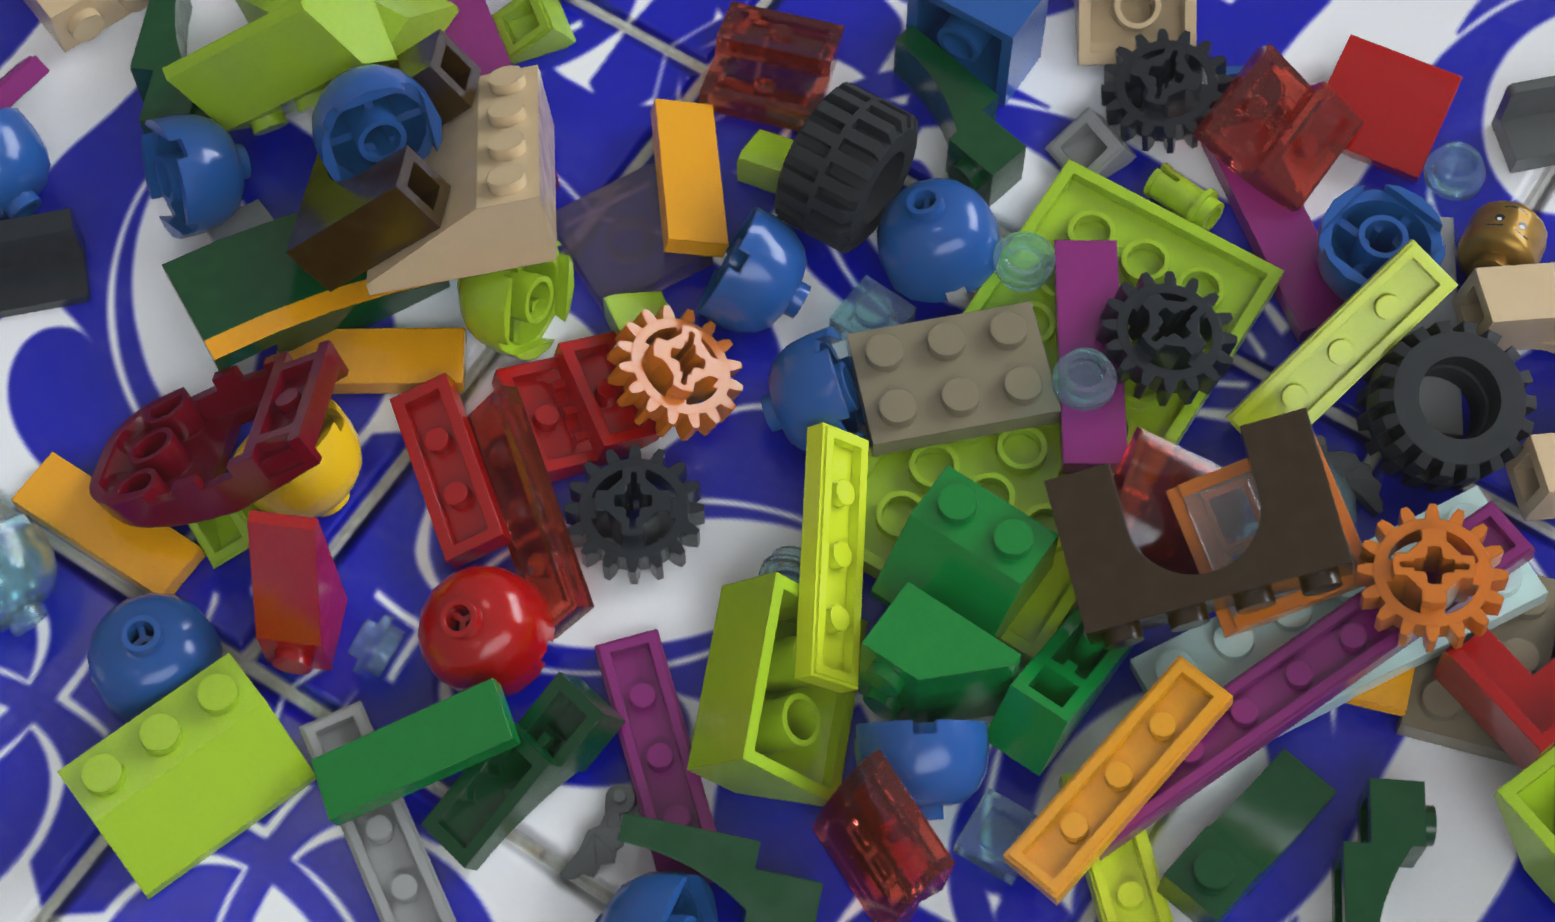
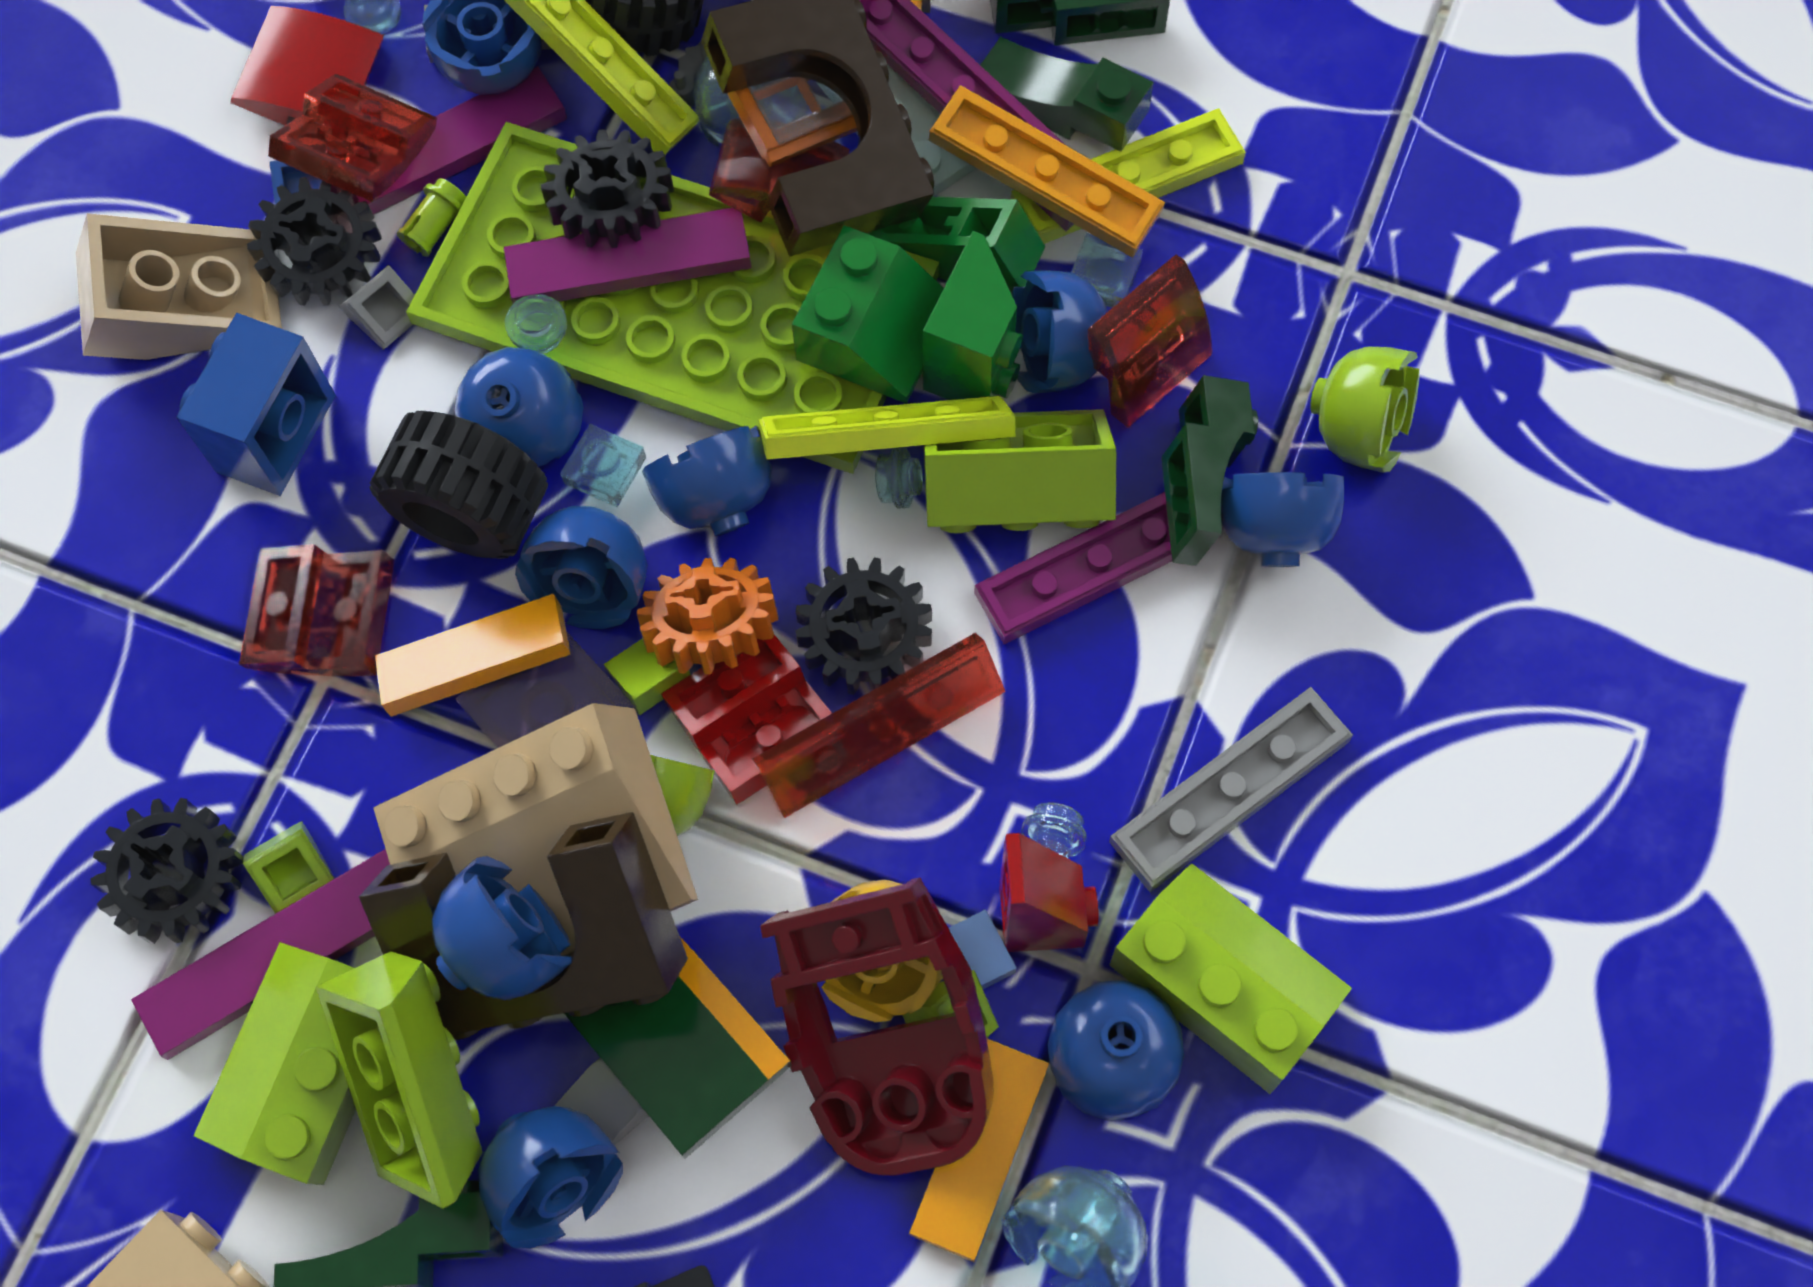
camera: 100 degrees left, 5 degrees up
light orange tile [277,328,467,394] -> none
green tile [311,678,521,826] -> none
red plate [389,373,512,569] -> none
red cylinder [417,565,555,697] -> none
dark green slope [421,672,626,871] -> none
dark grey piece [560,784,636,880] -> none
lime slope [737,129,794,194] -> none
dark tan plate [846,301,1061,456] -> none
dark green slope [893,25,1026,207] -> none
clear light blue plate [1052,347,1117,411] -> none

